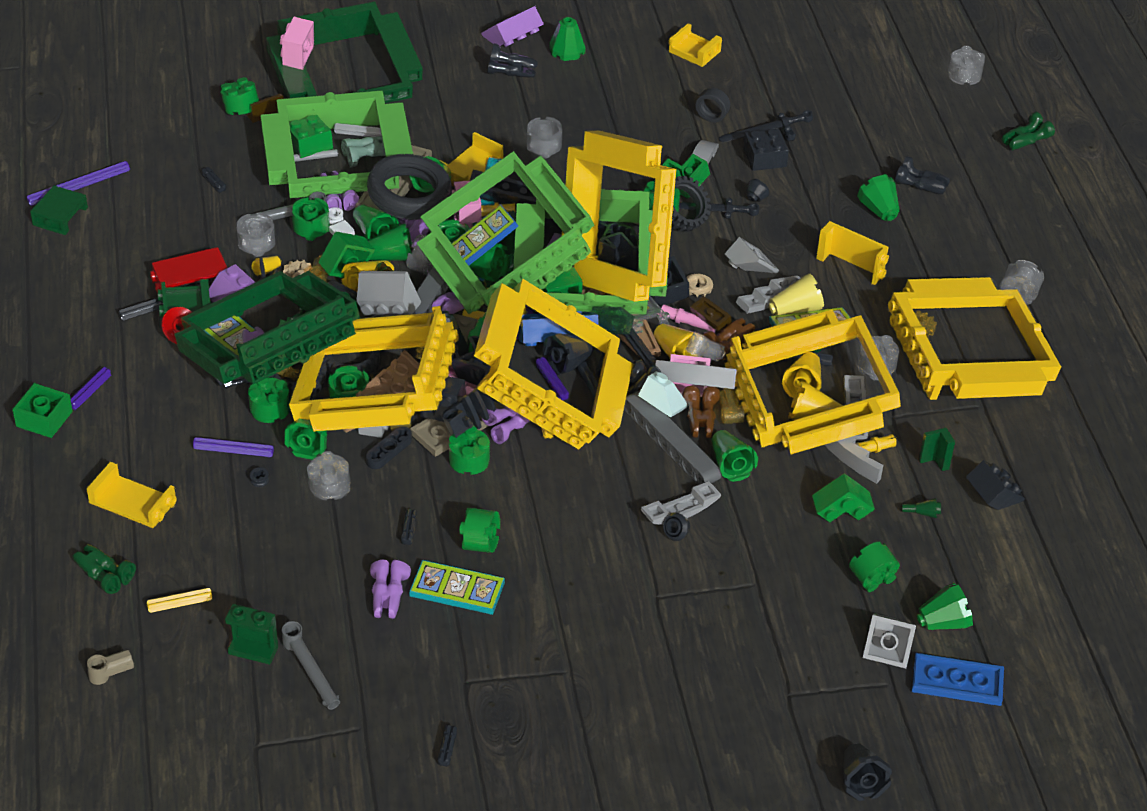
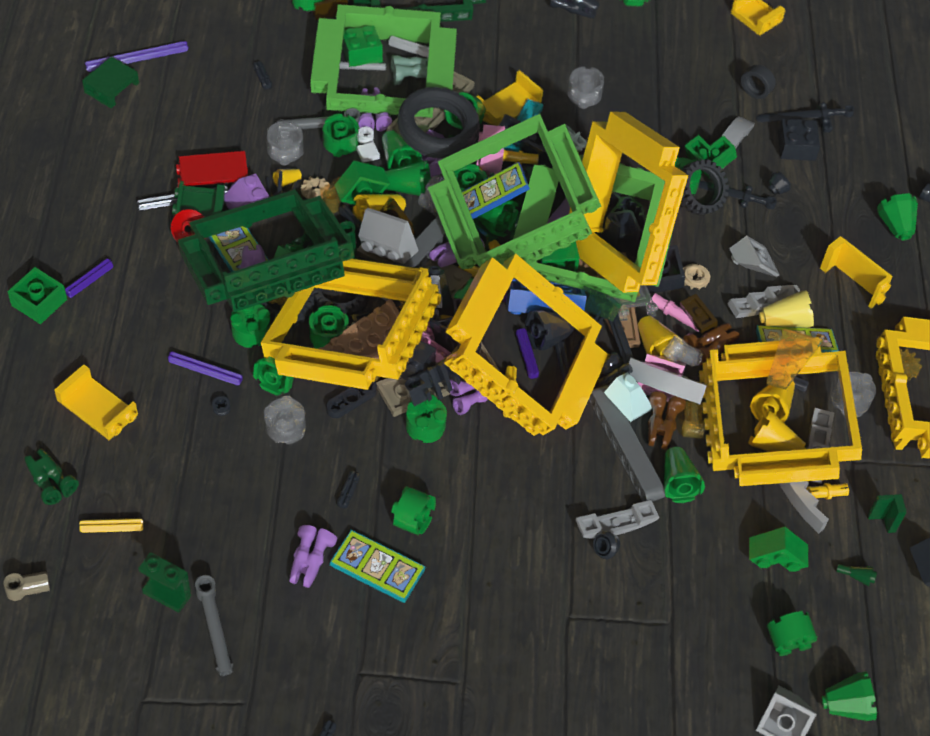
camera: 10 degrees right, 10 degrees up
none -> clear yellow wing [767,329,823,390]

